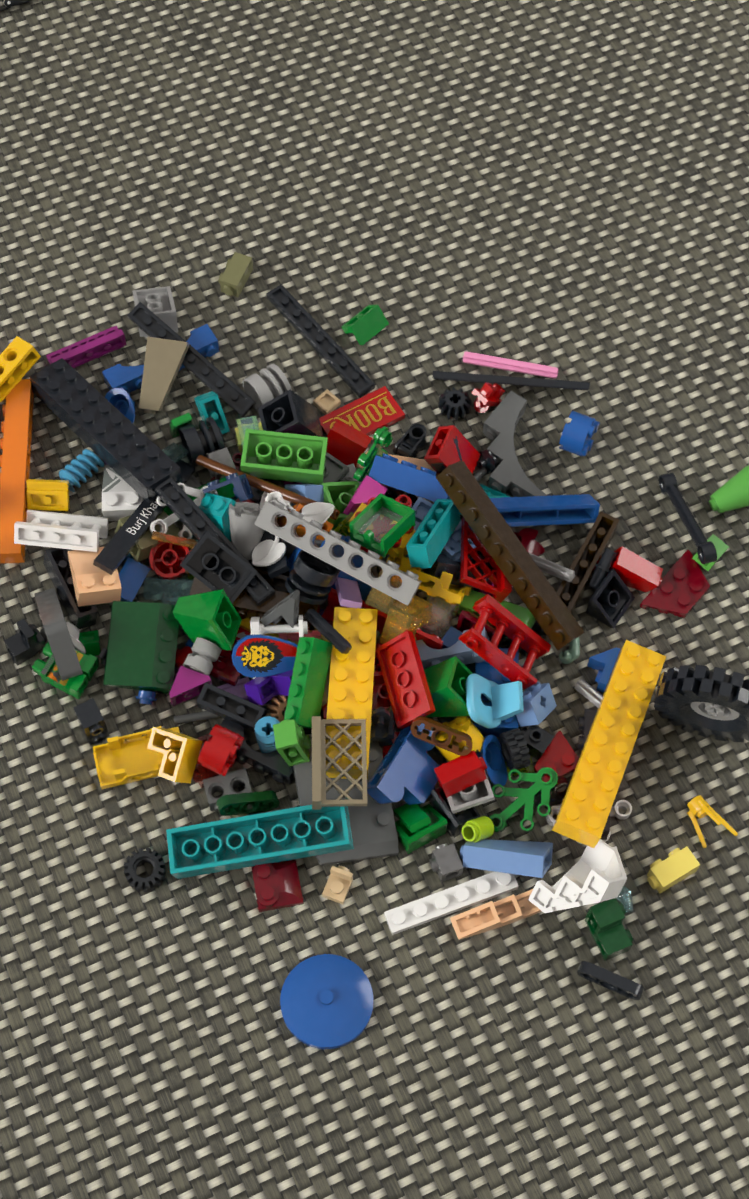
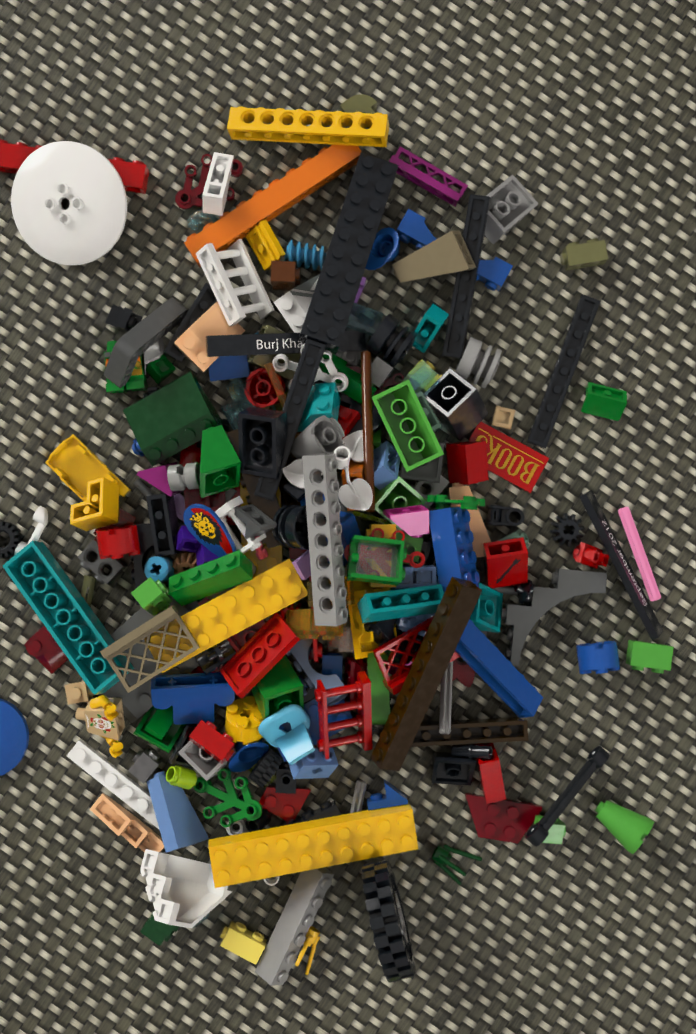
camera: 60 degrees right, 25 degrees up
black brick [73,698,110,745] -> none
green tile [170,413,192,438] -> none
dark blue bracket [203,472,254,502] -> none
dark green beam [216,791,280,816] -> none
black axle [304,609,352,654] -> none
reddish brown beam [411,716,473,756] -> none
black beam [577,961,644,1000] -> none
none -> white bar [14,506,48,555]
none -> torso [75,695,125,758]
none -> light grey brick [255,867,334,986]
none -> reddish brown brick [270,261,301,291]
none -> dark green plant [431,844,482,885]
none -> bright green brick [626,640,674,673]

